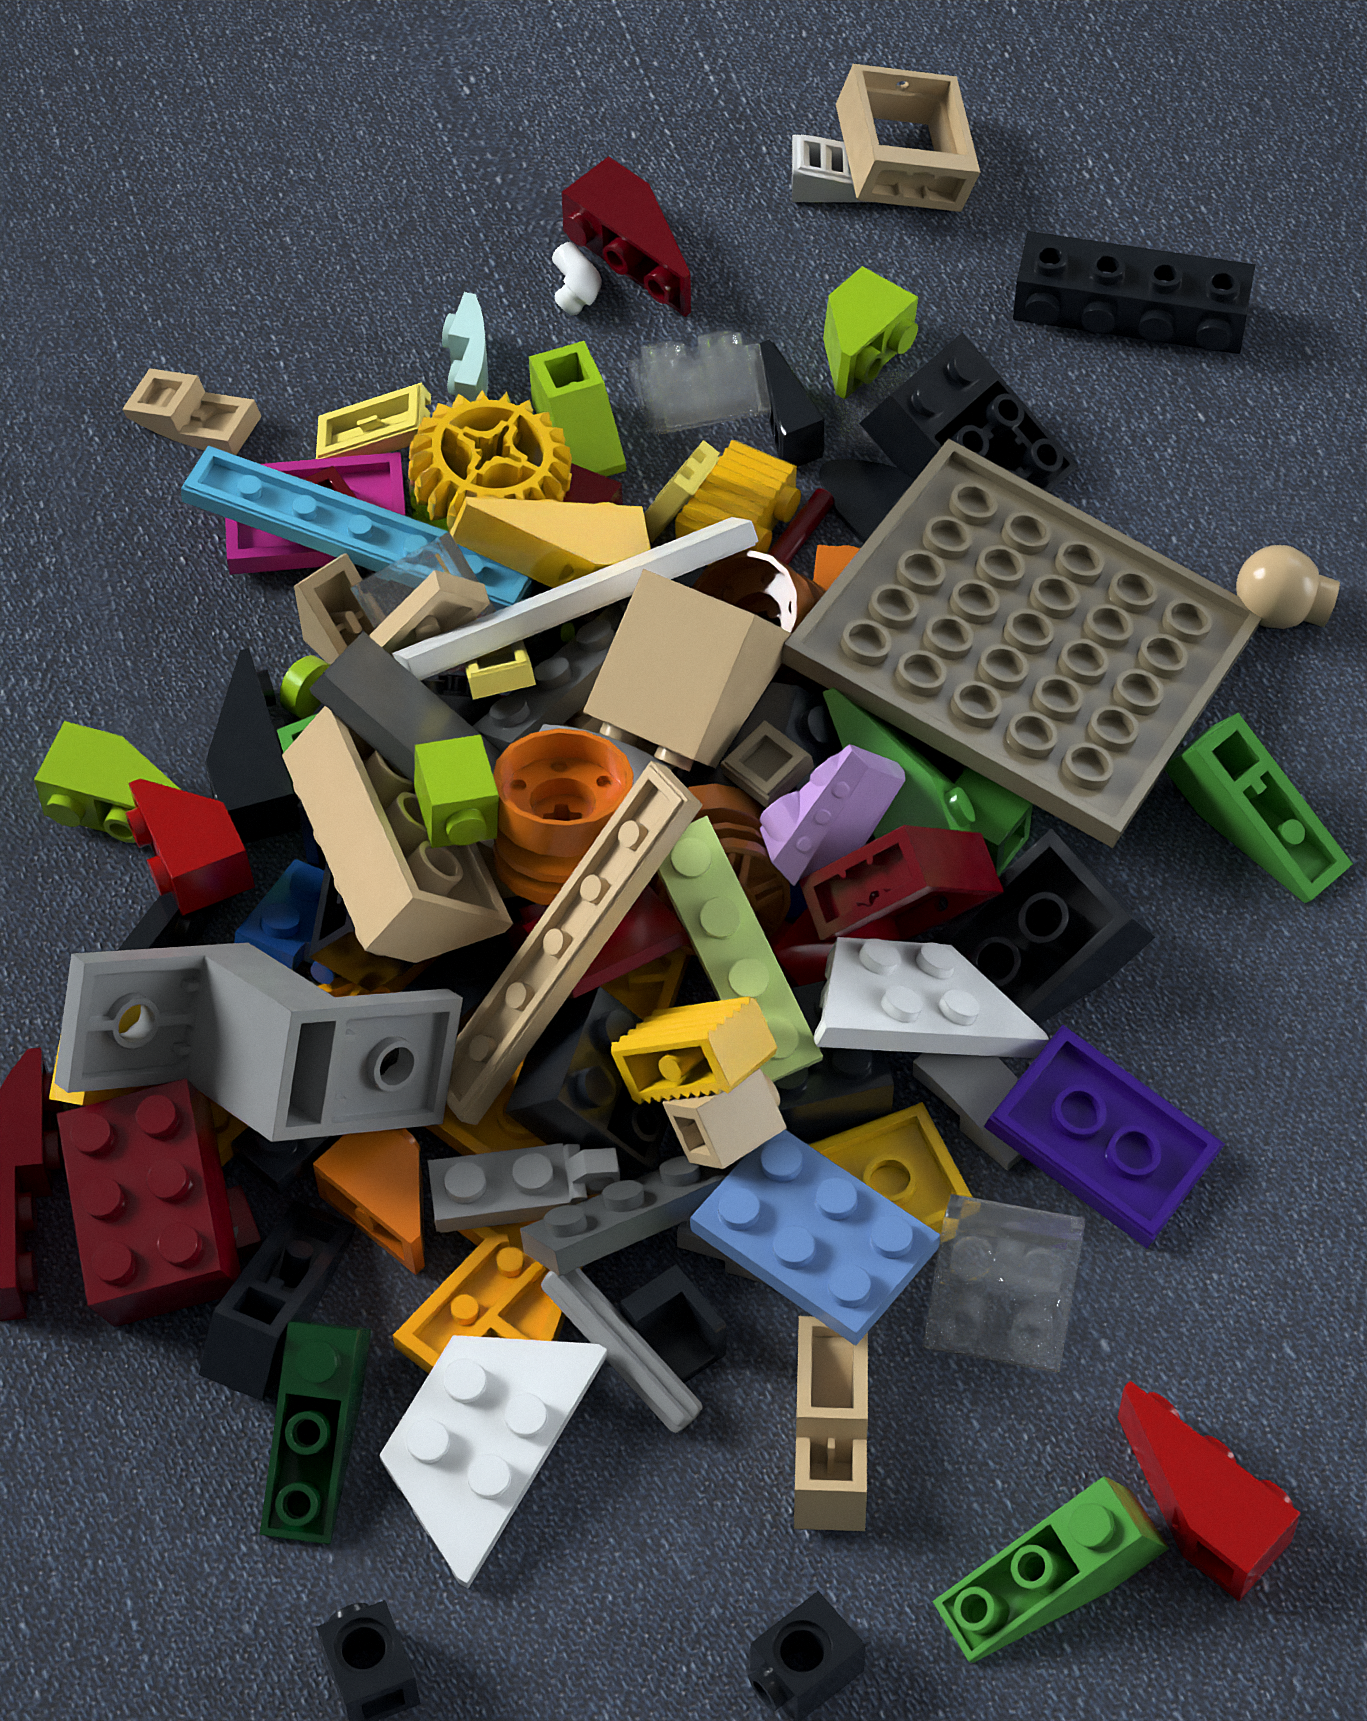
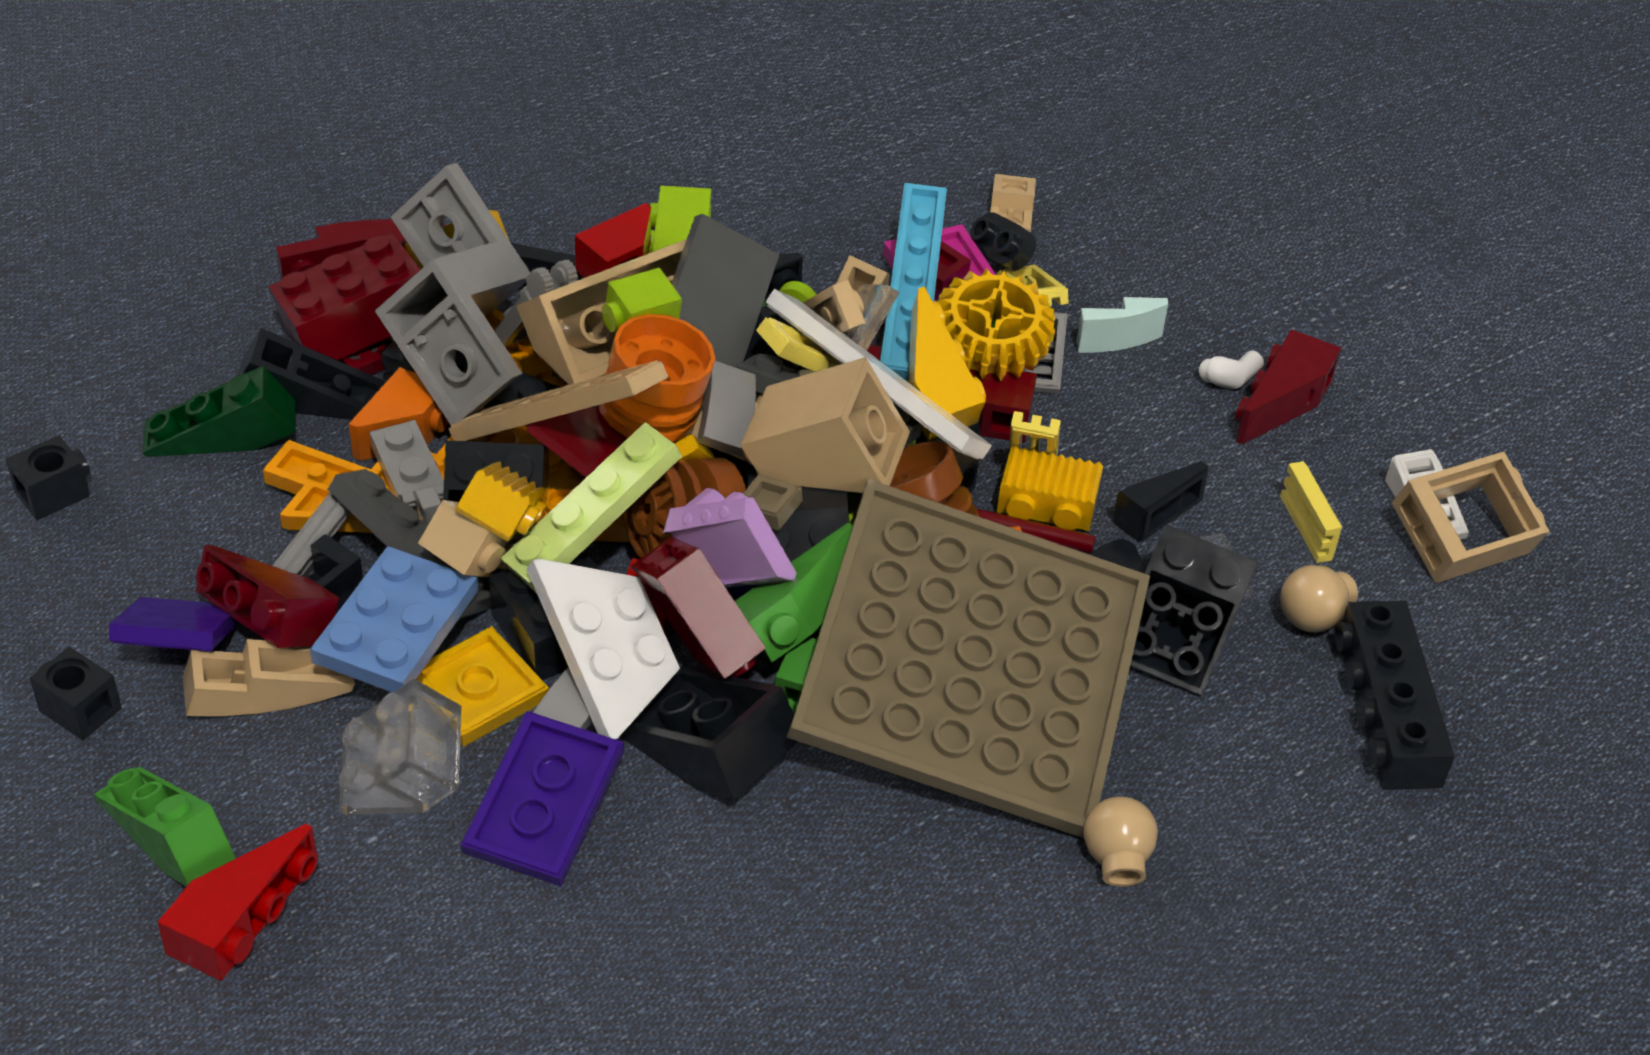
camera: 70 degrees right, 10 degrees down
white wing [379,1335,607,1589] -> none
lime slope [529,341,626,477] -> none
clear slope [627,330,772,435] -> none
lime slope [823,266,918,399] -> none
bright green slope [1165,713,1353,903] -> none
none -> dark purple tile [109,597,240,651]
none -> dark red slope [195,545,339,648]
none -> light grey hinge [495,260,578,347]
none -> black plate [970,212,1036,271]
none -> light yellow tile [1280,461,1342,563]
none -> tan piece [1280,565,1358,633]

